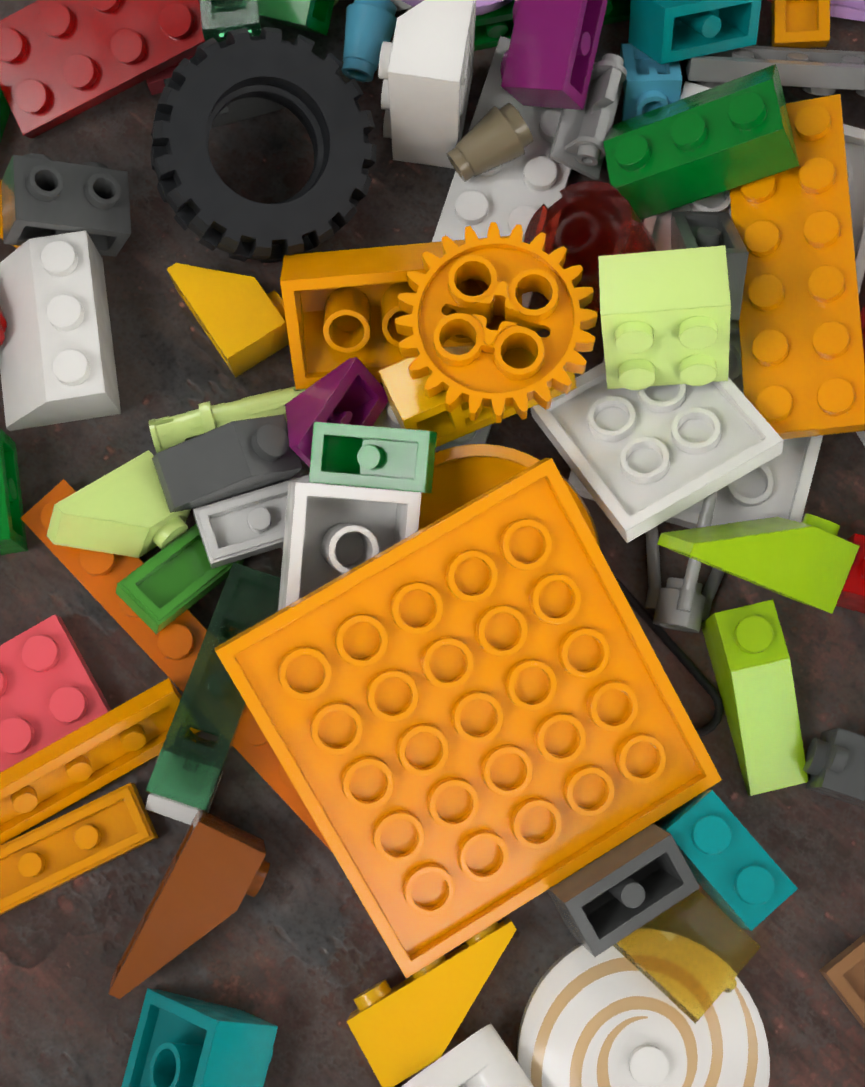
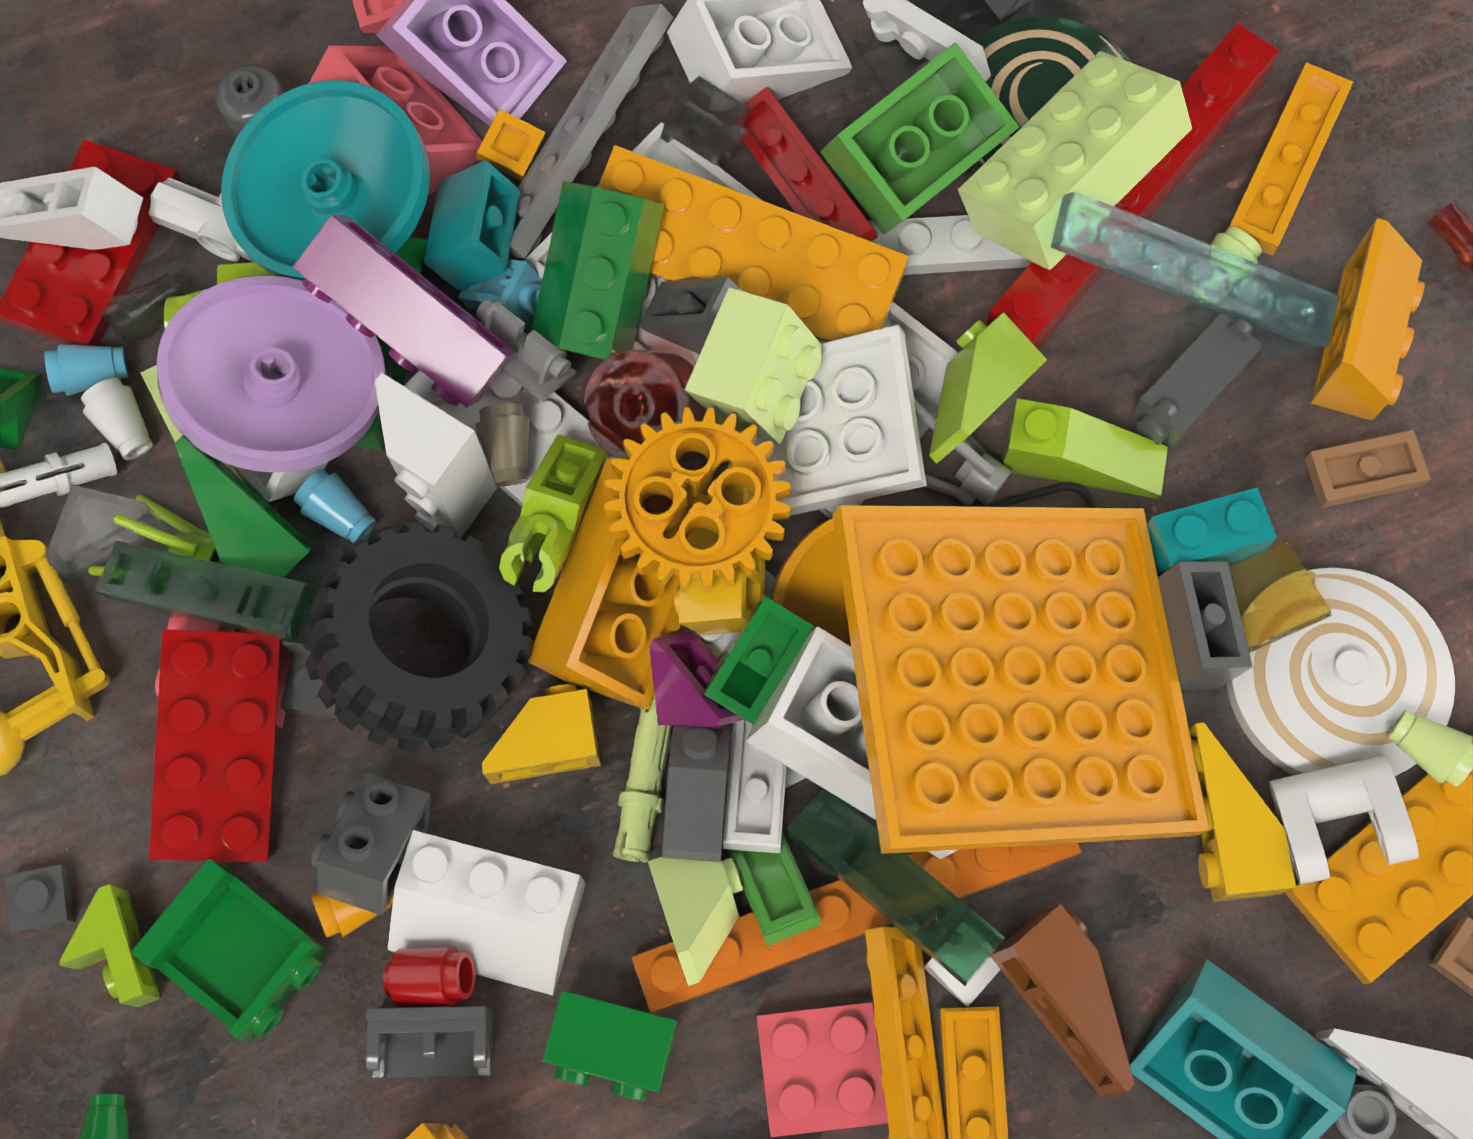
camera: 65 degrees left, 5 degrees down
none -> lime plate [499,434,609,592]

